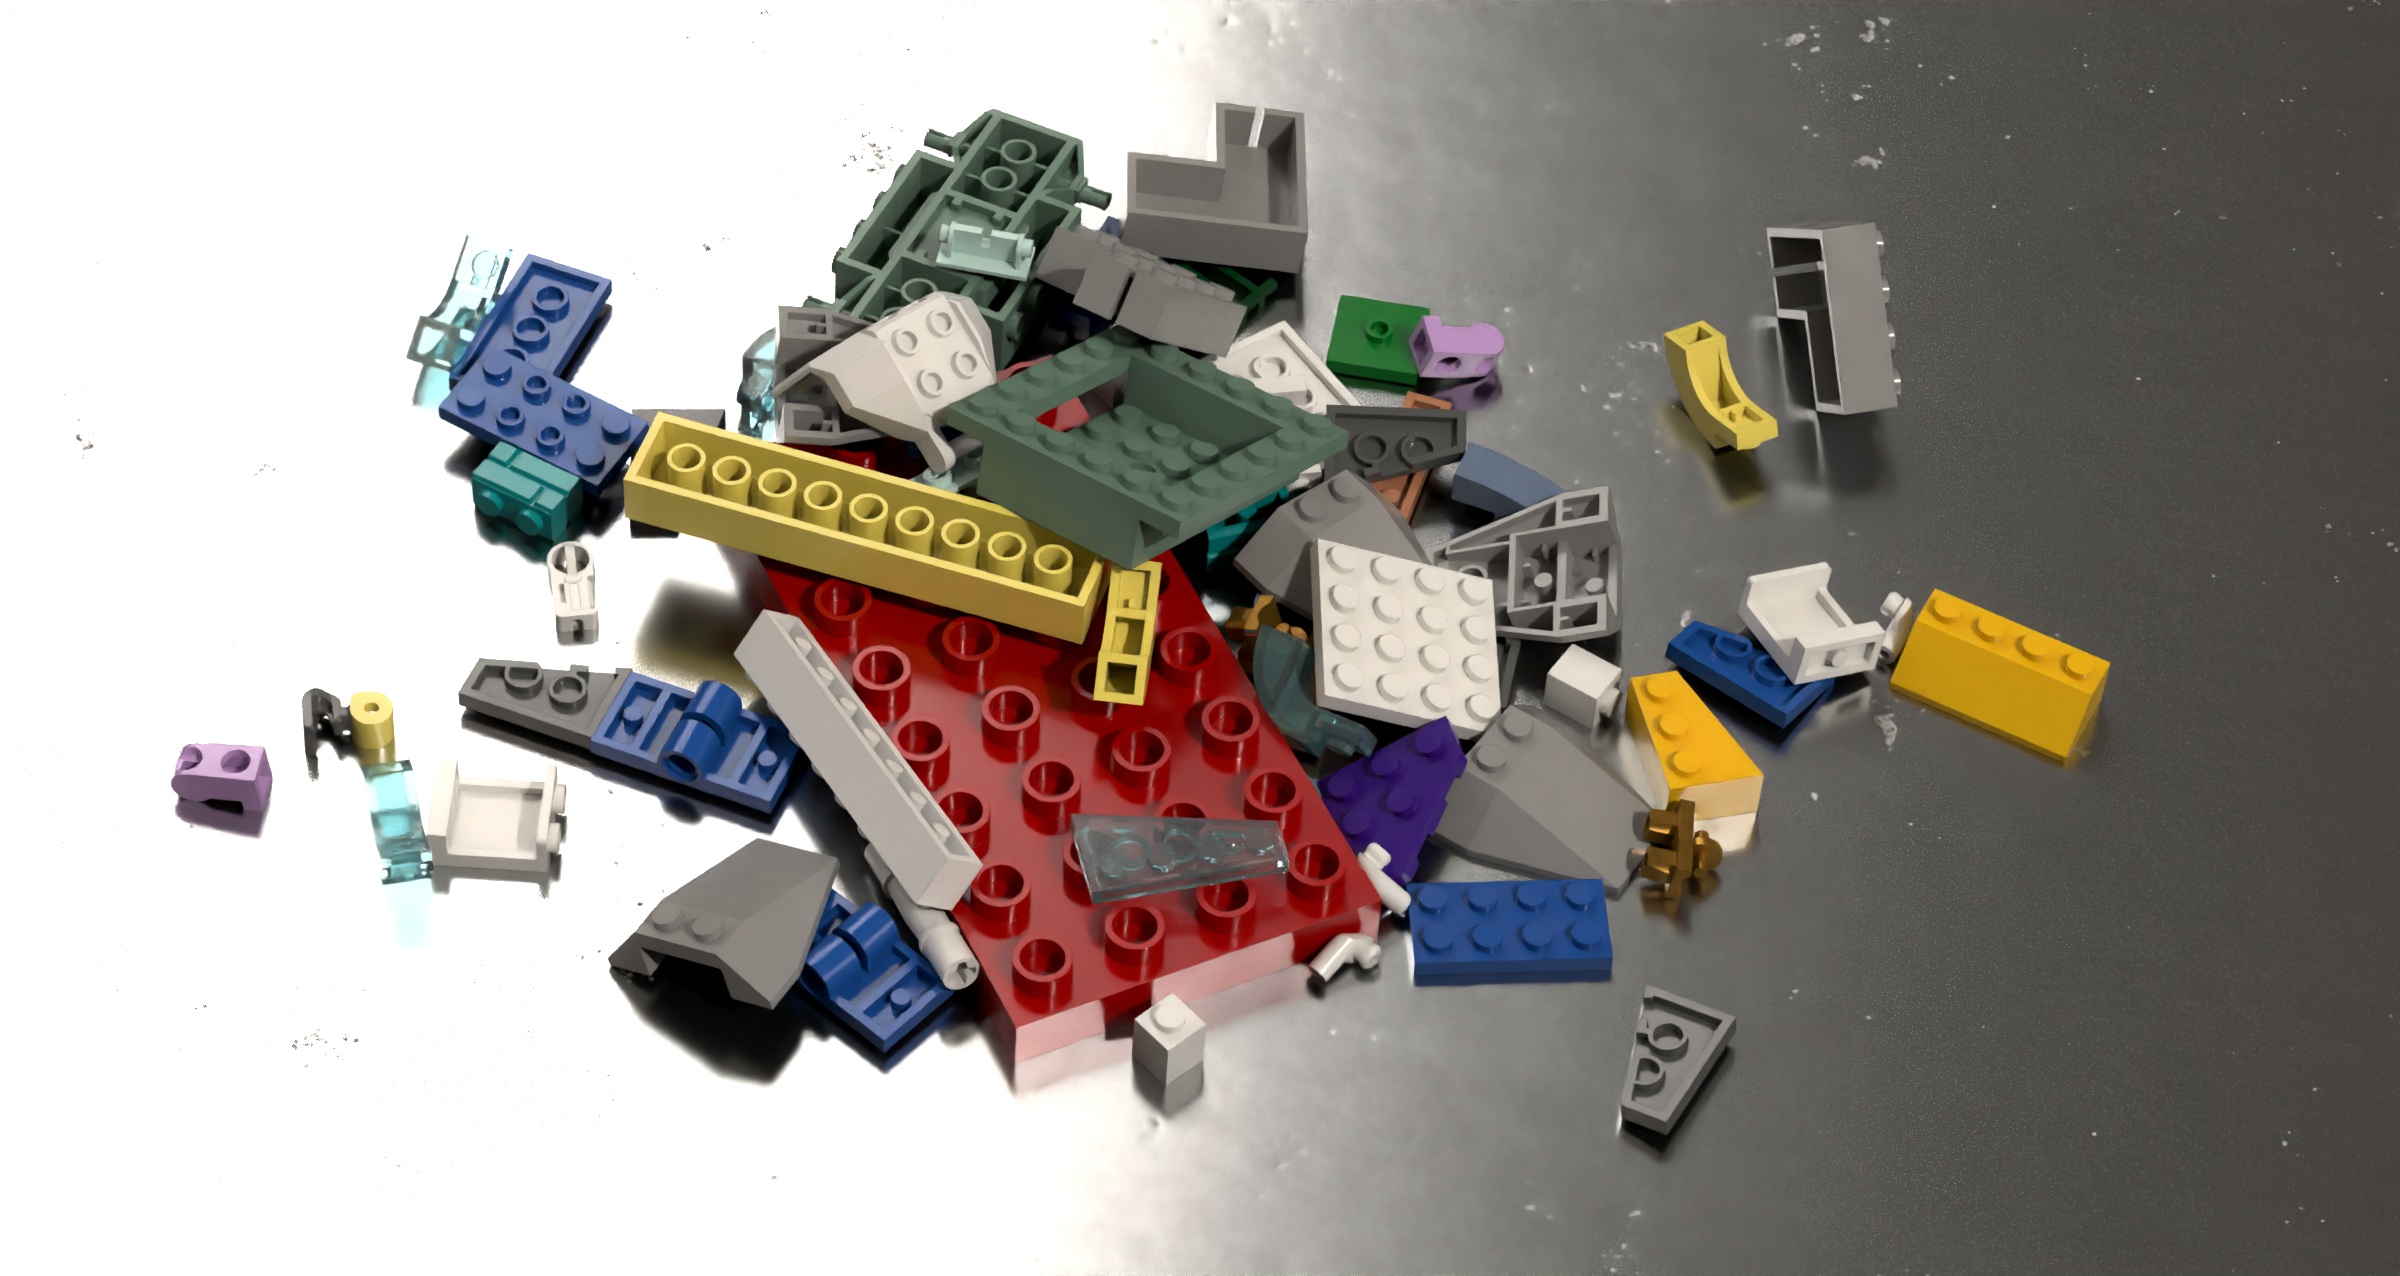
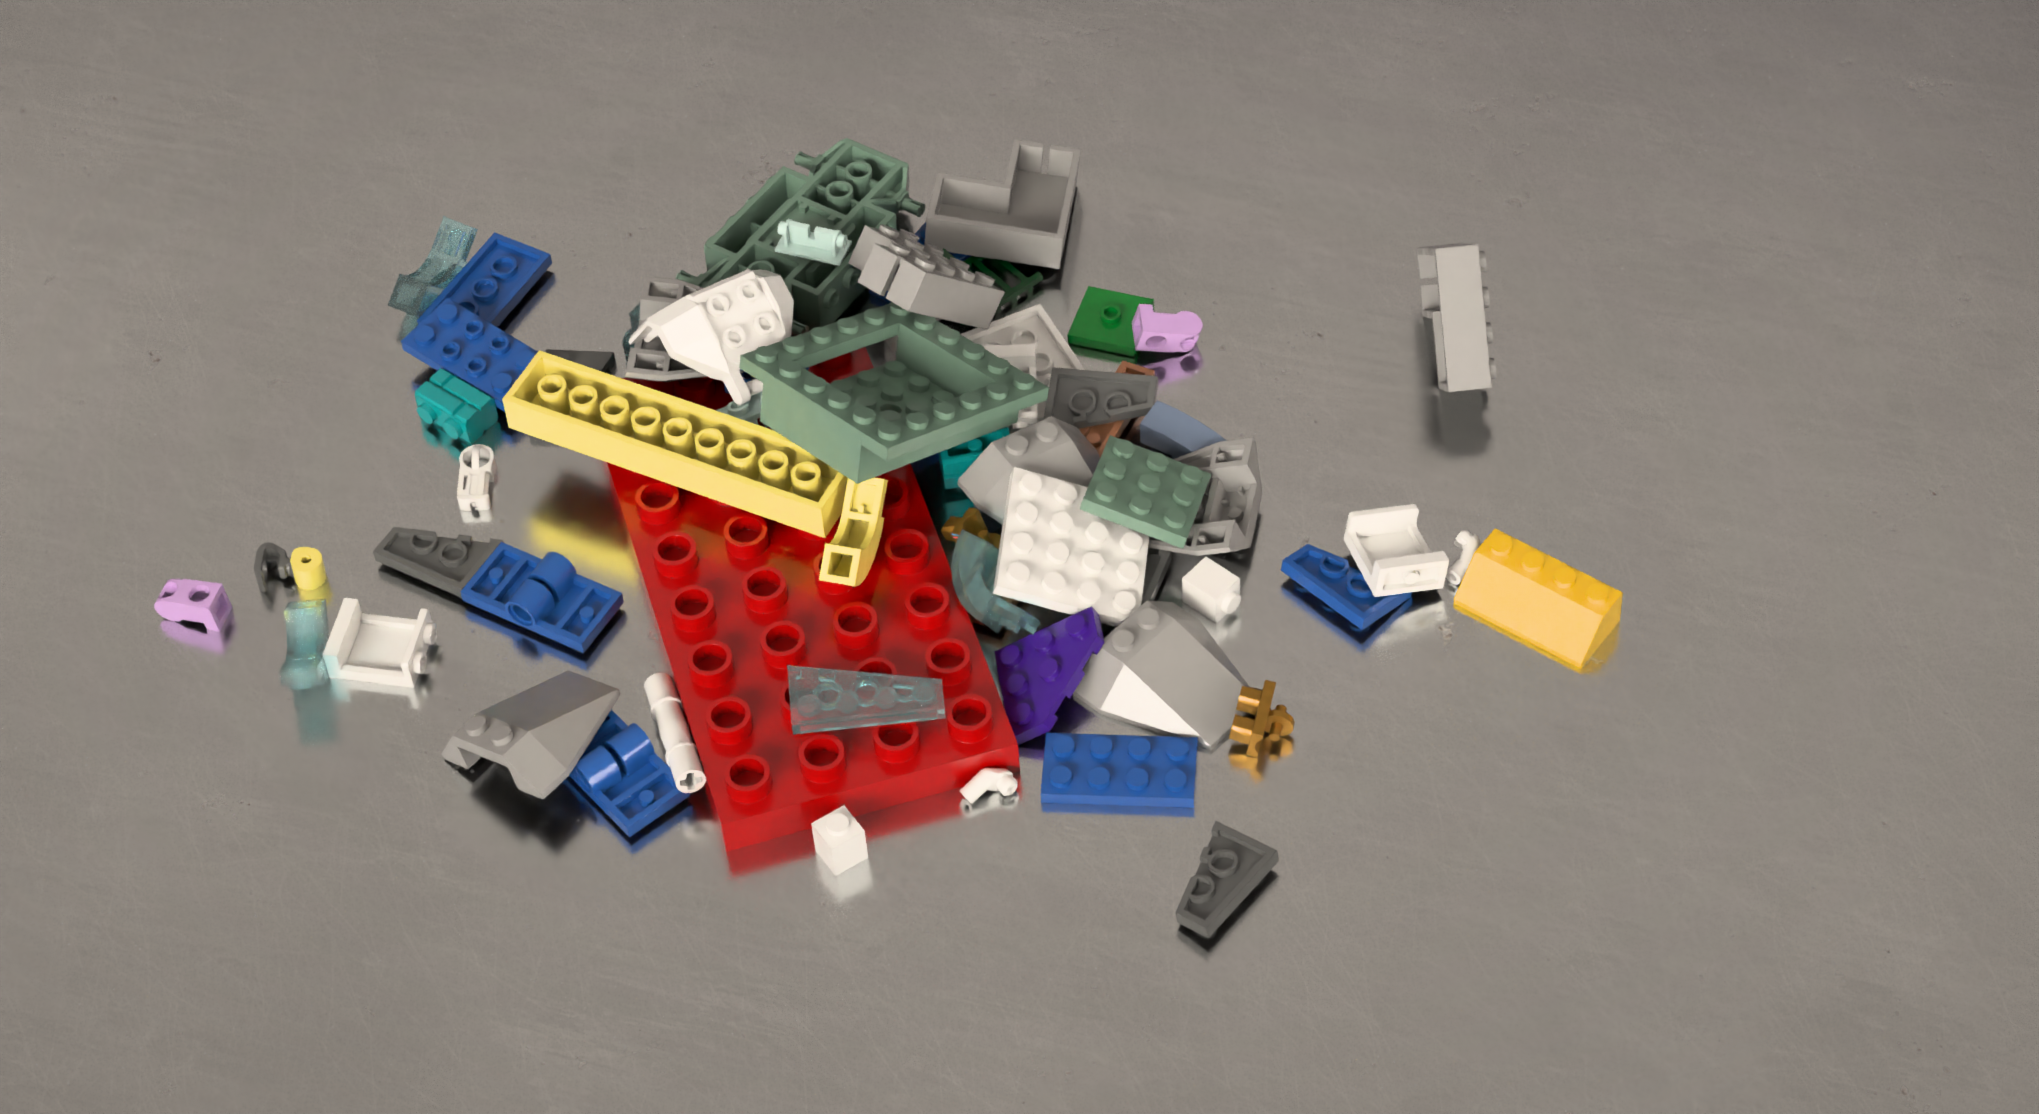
camera: 15 degrees right, 0 degrees up
white brick [734,609,983,911] -> none
white arm [1357,842,1411,914] -> none
yellow wedge [1624,671,1764,821] -> none
light yellow arch [1663,320,1778,450] -> none
none -> sand green plate [1080,435,1211,549]

